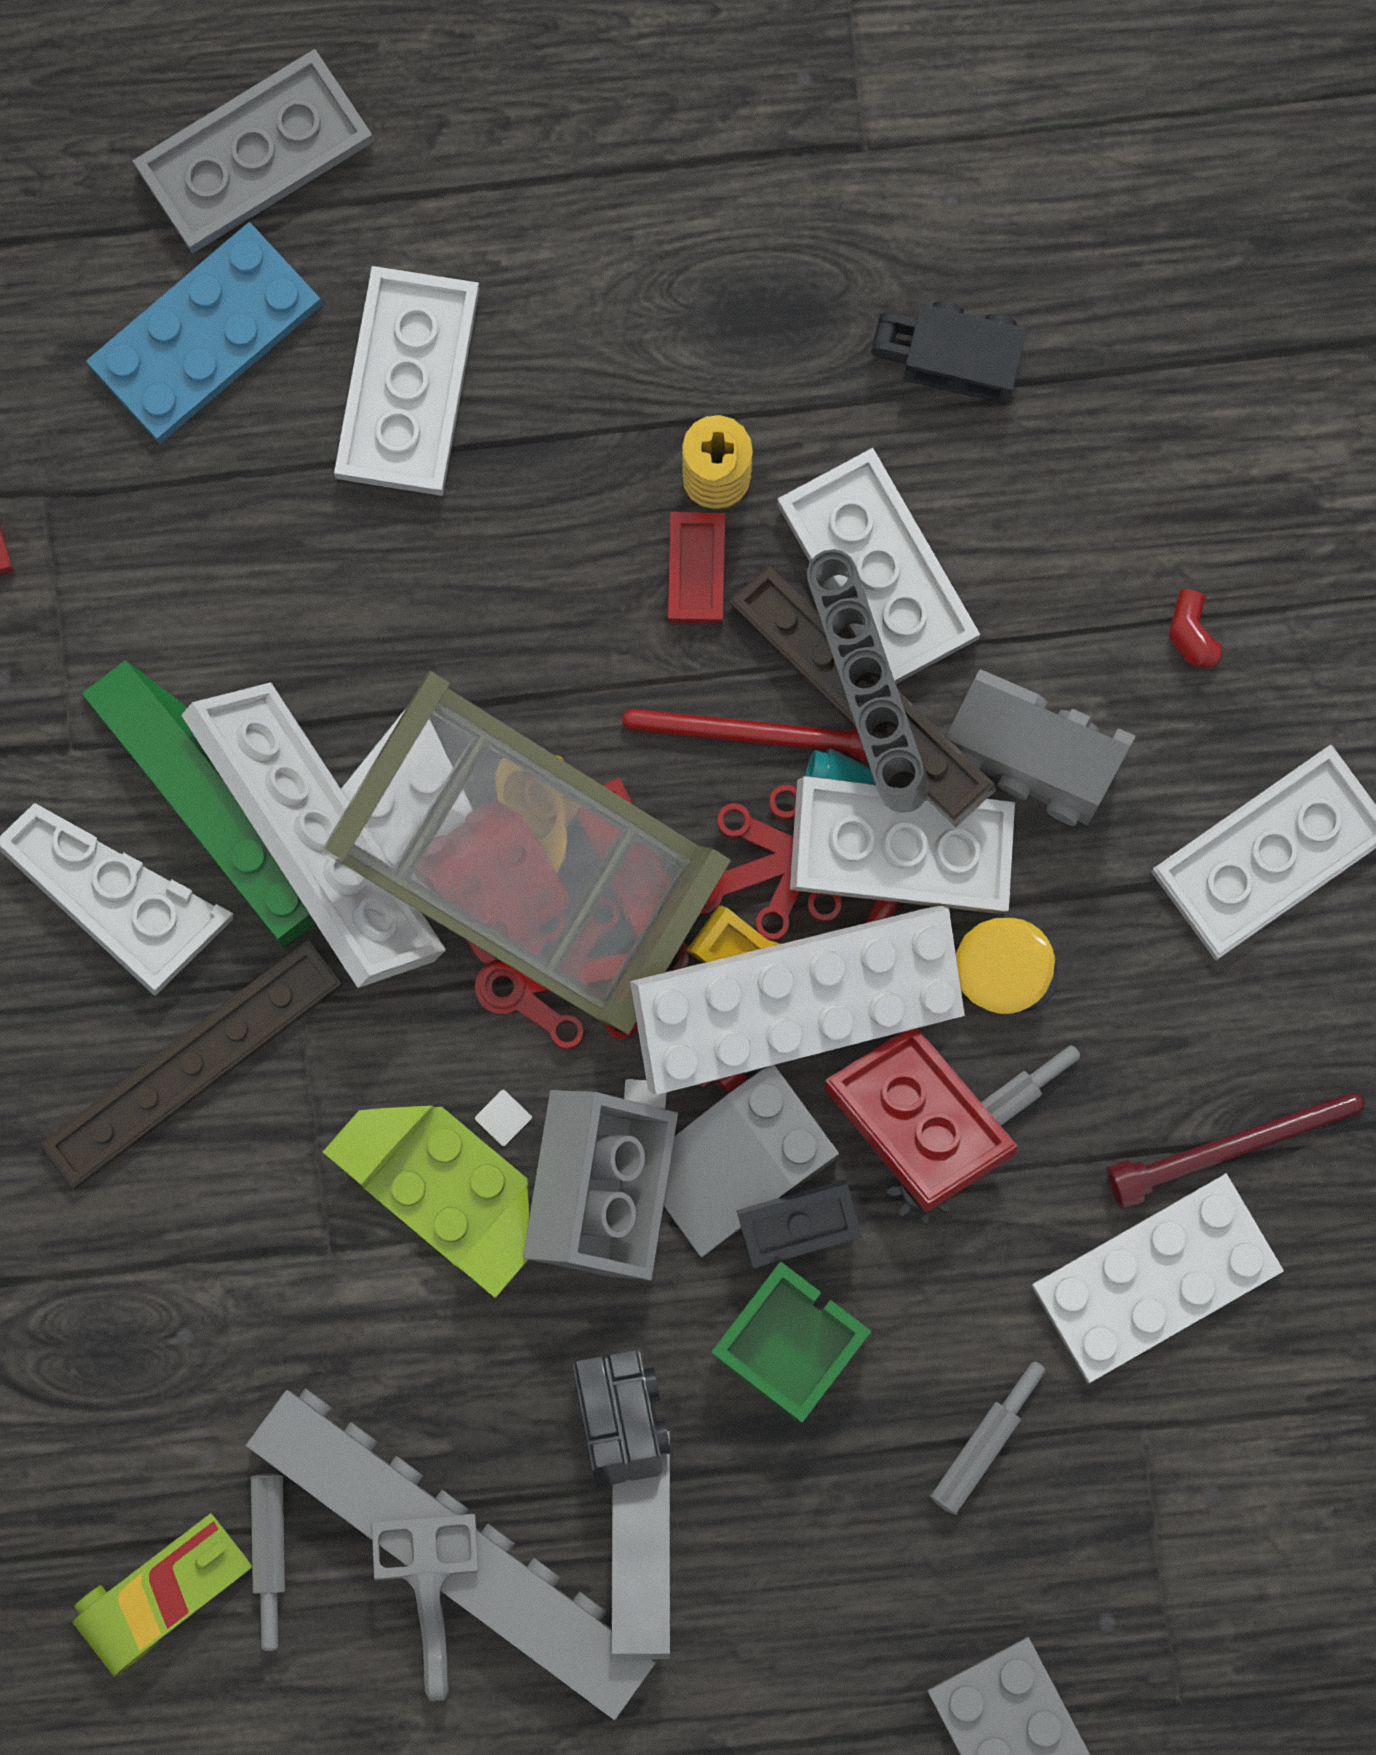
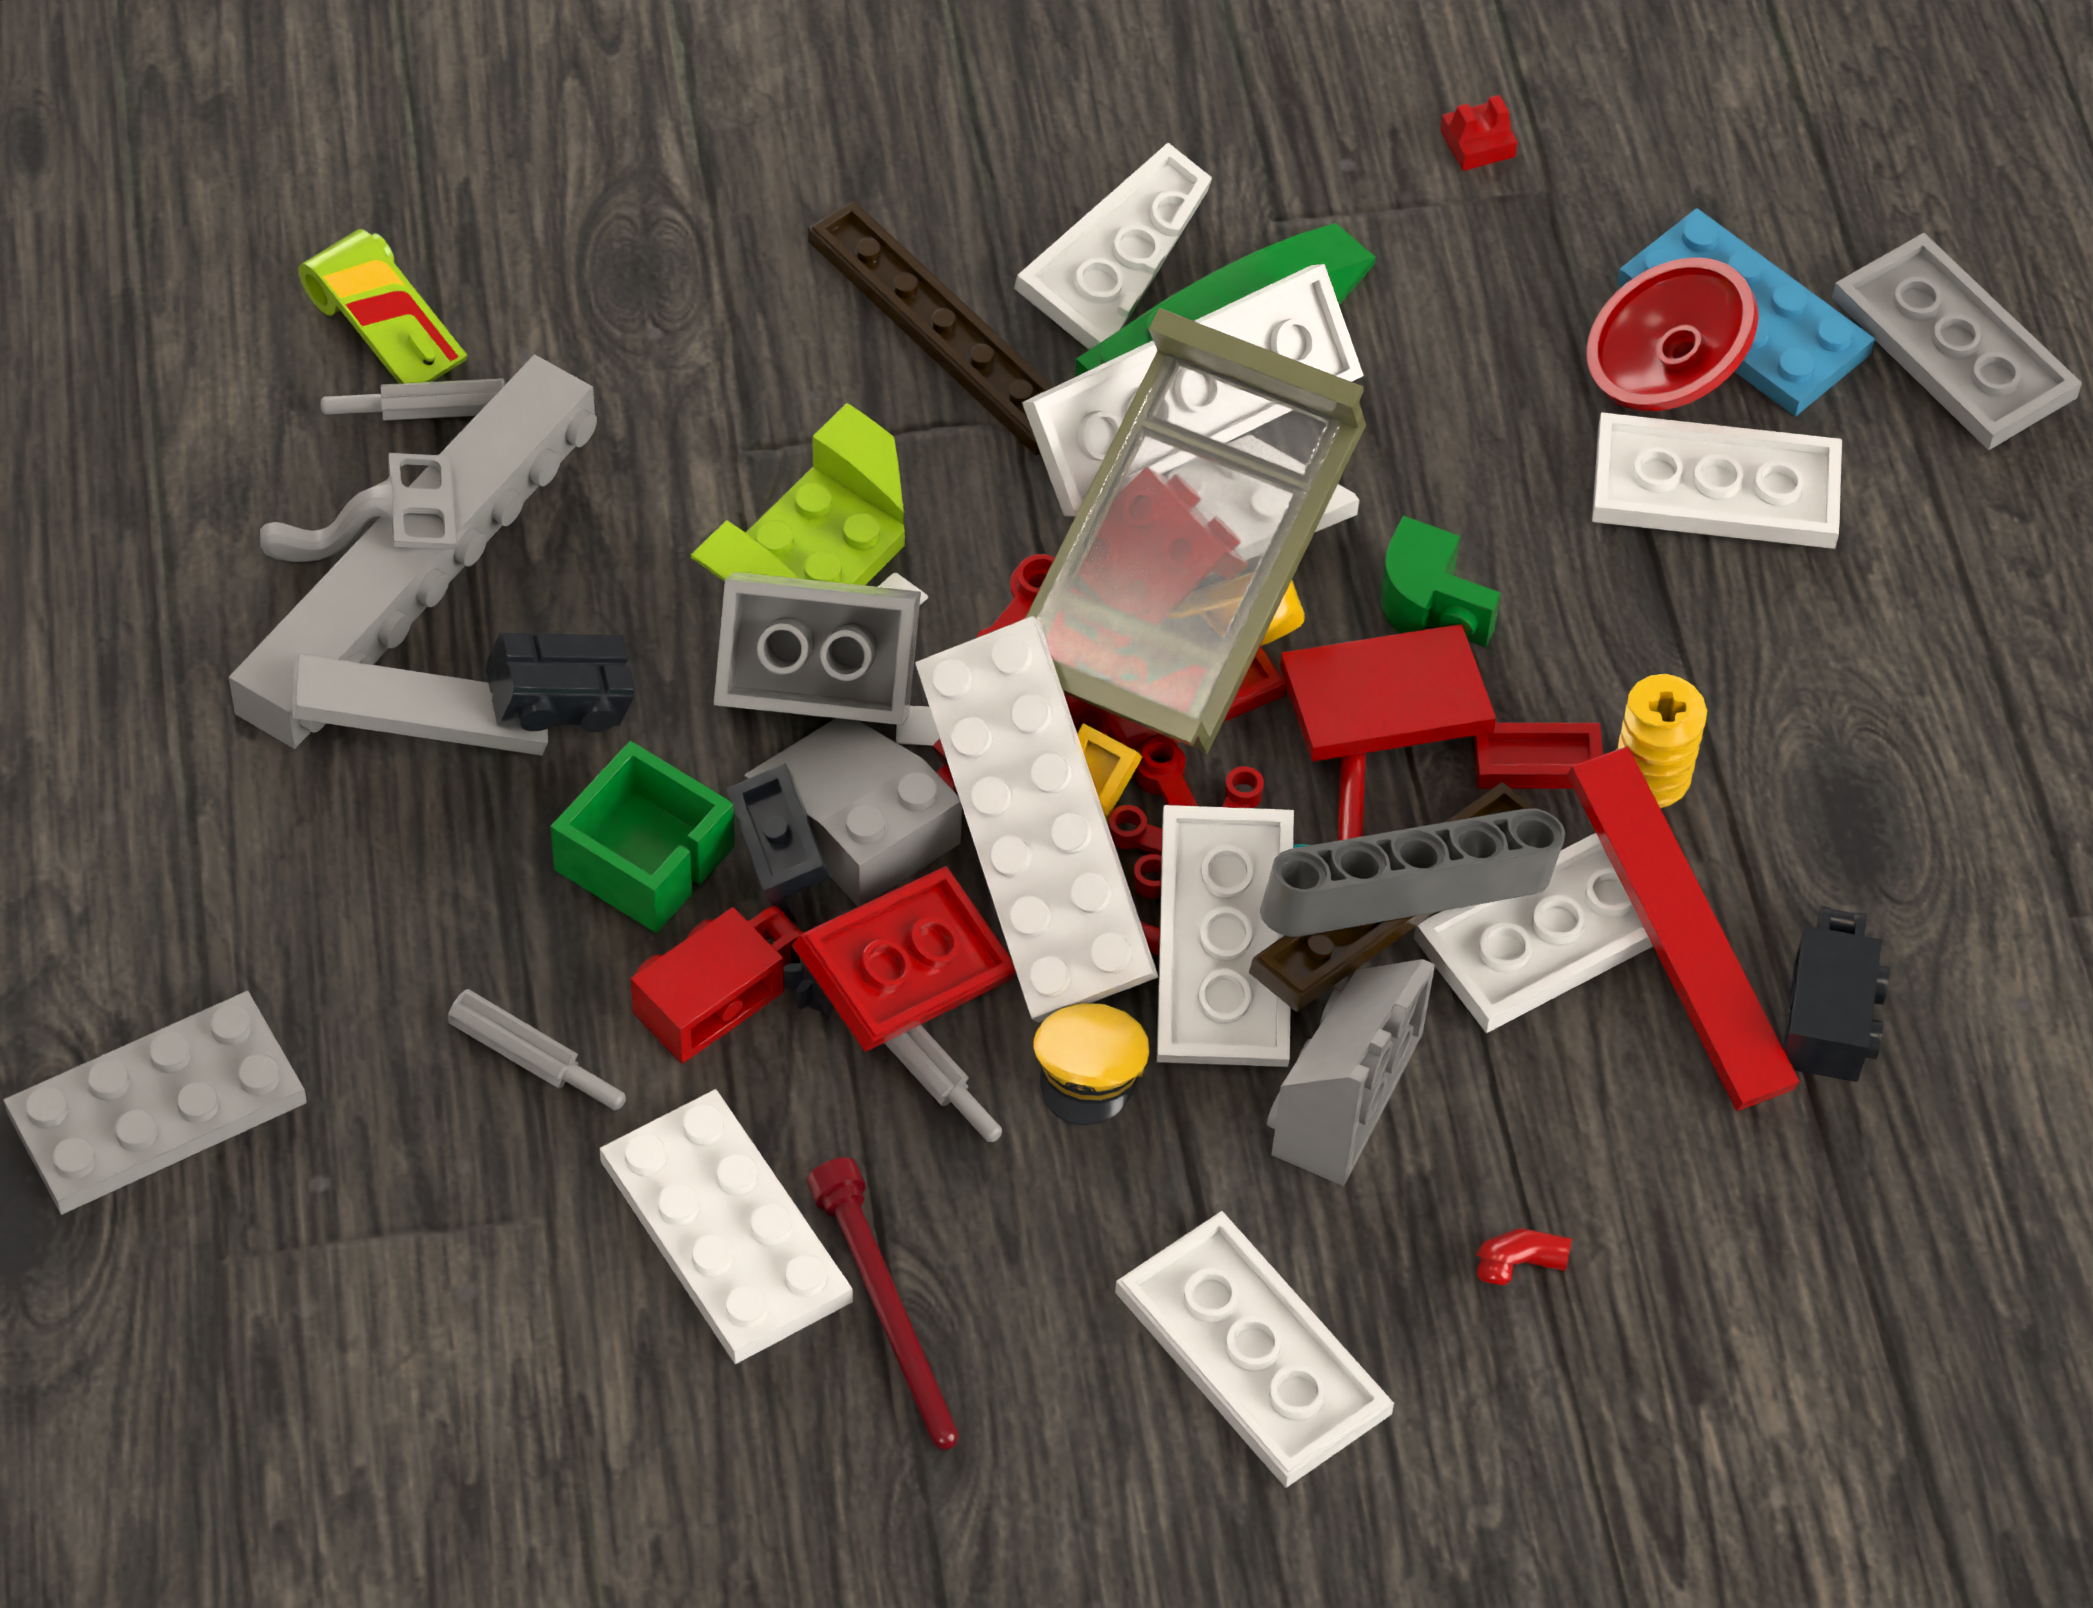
camera: 85 degrees right, 25 degrees down
none -> red brick [630,906,803,1064]
none -> red tile [1280,624,1496,762]
none -> green brick [1380,516,1501,648]
none -> red tile [1567,746,1800,1111]
none -> red dish [1587,258,1758,411]

